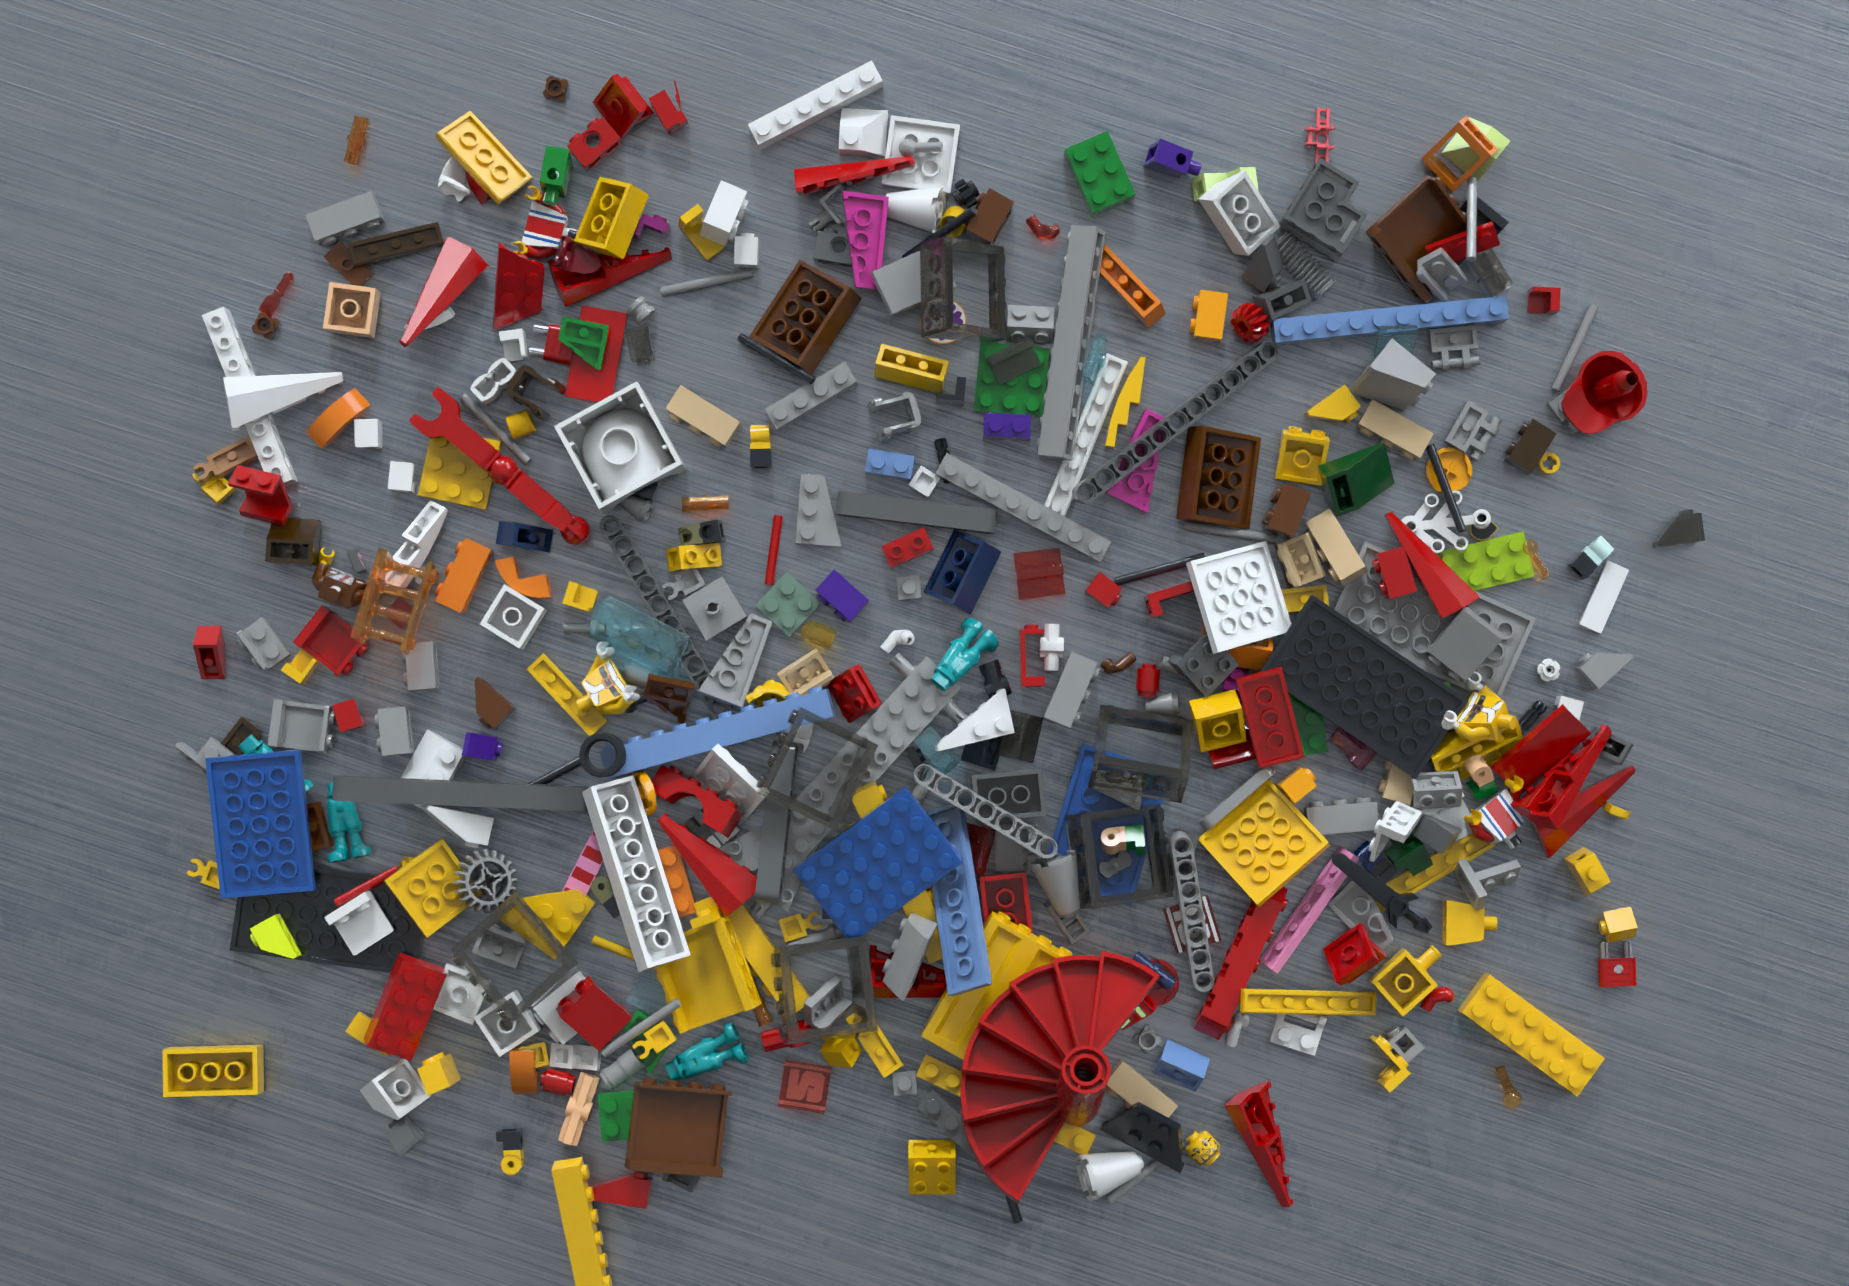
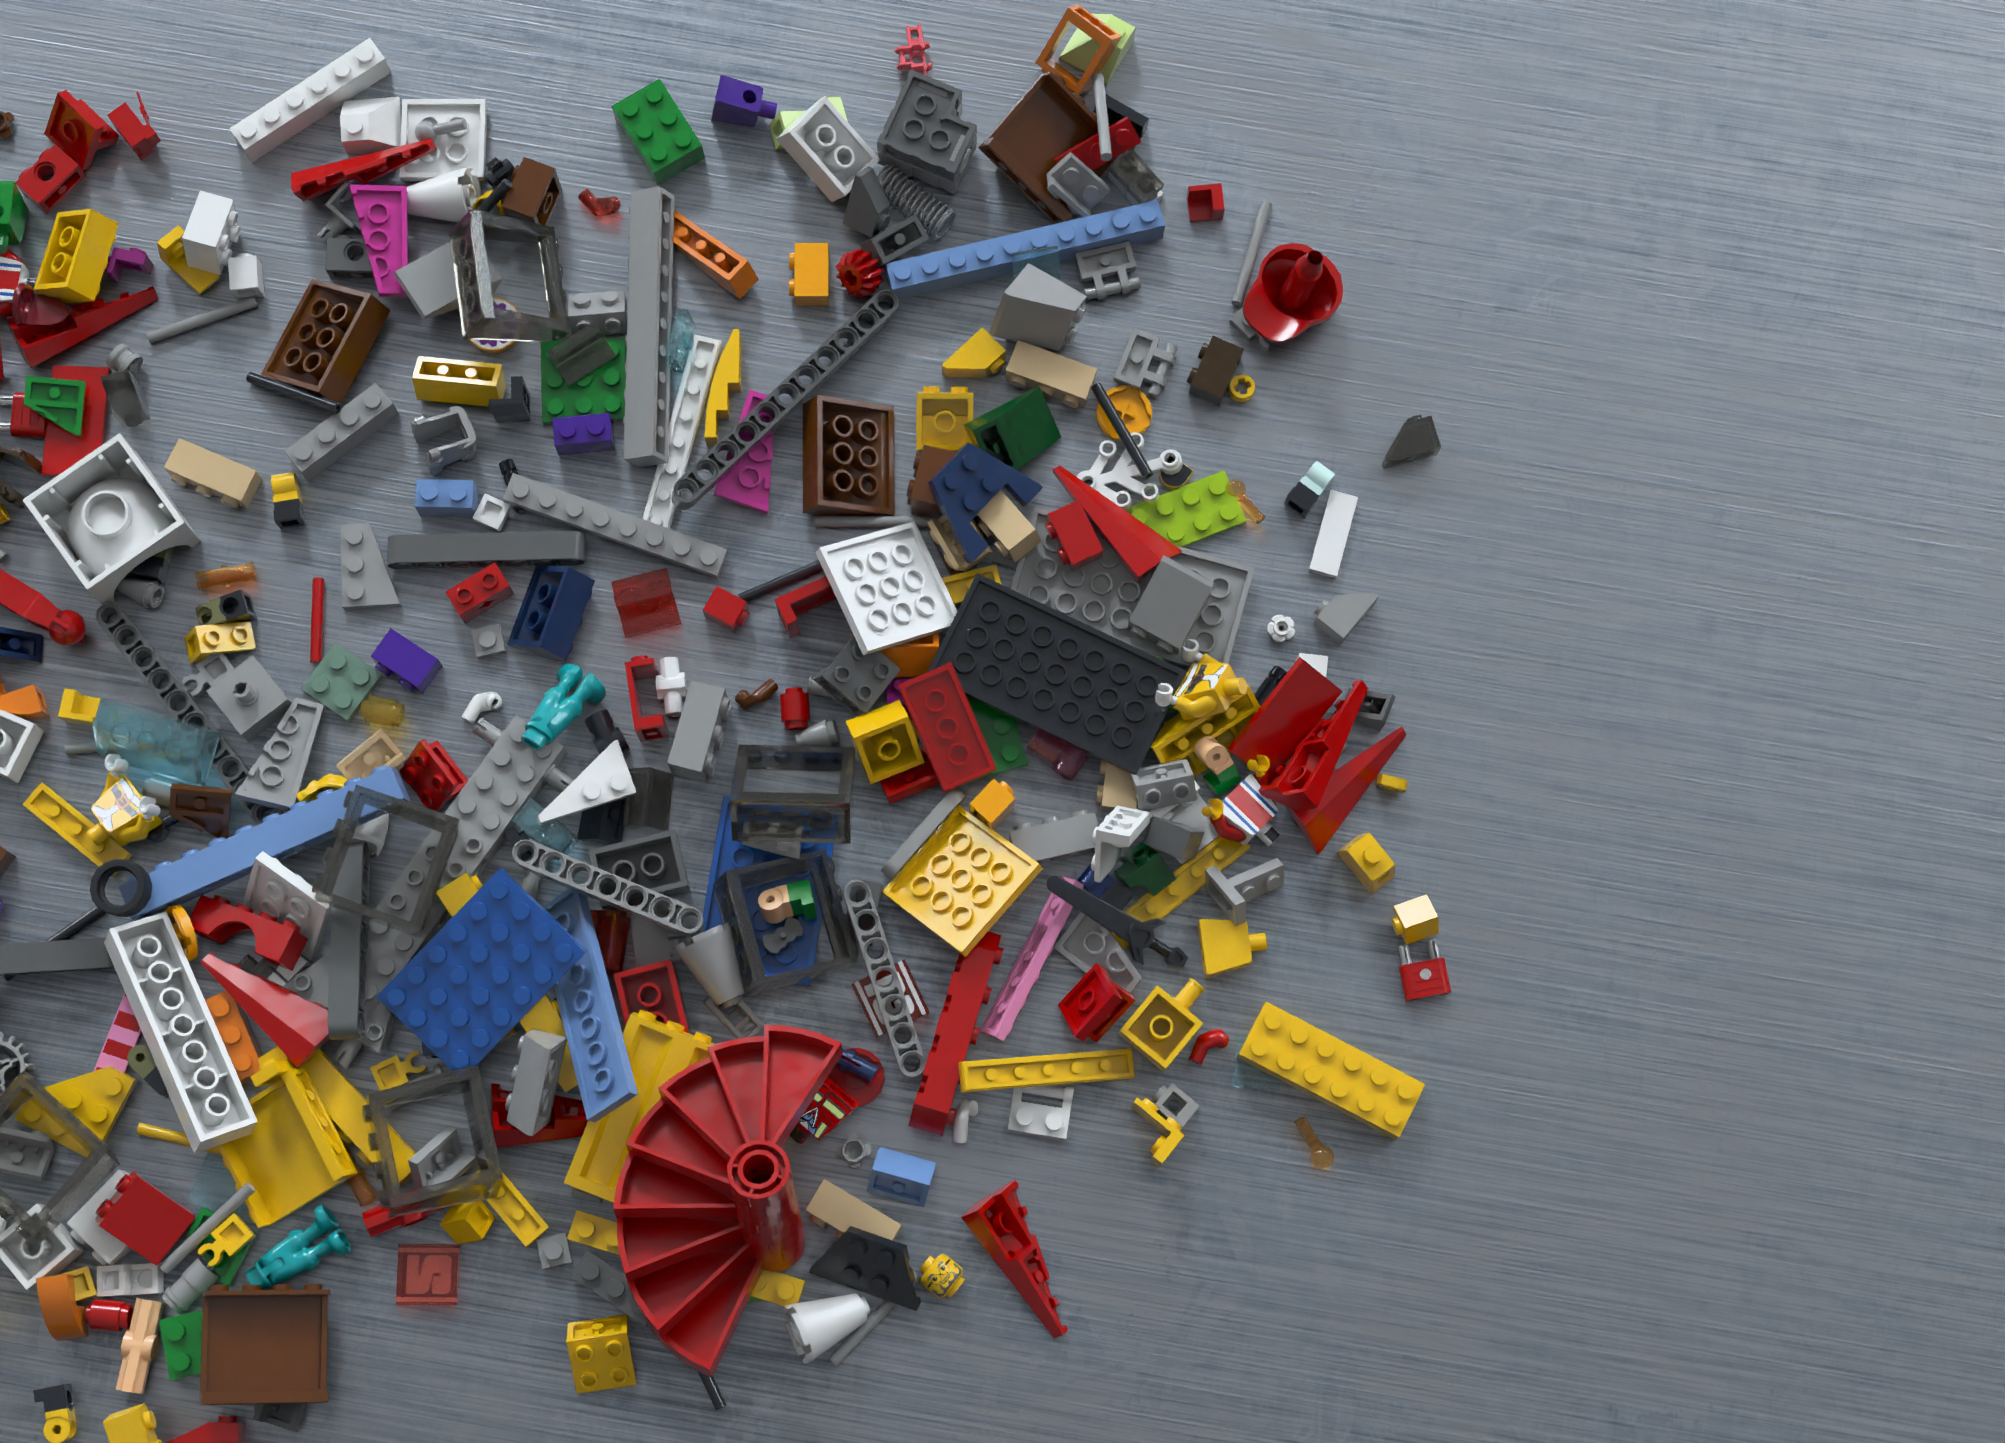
camera: 15 degrees left, 10 degrees down
none -> dark blue wing [928,443,1043,564]

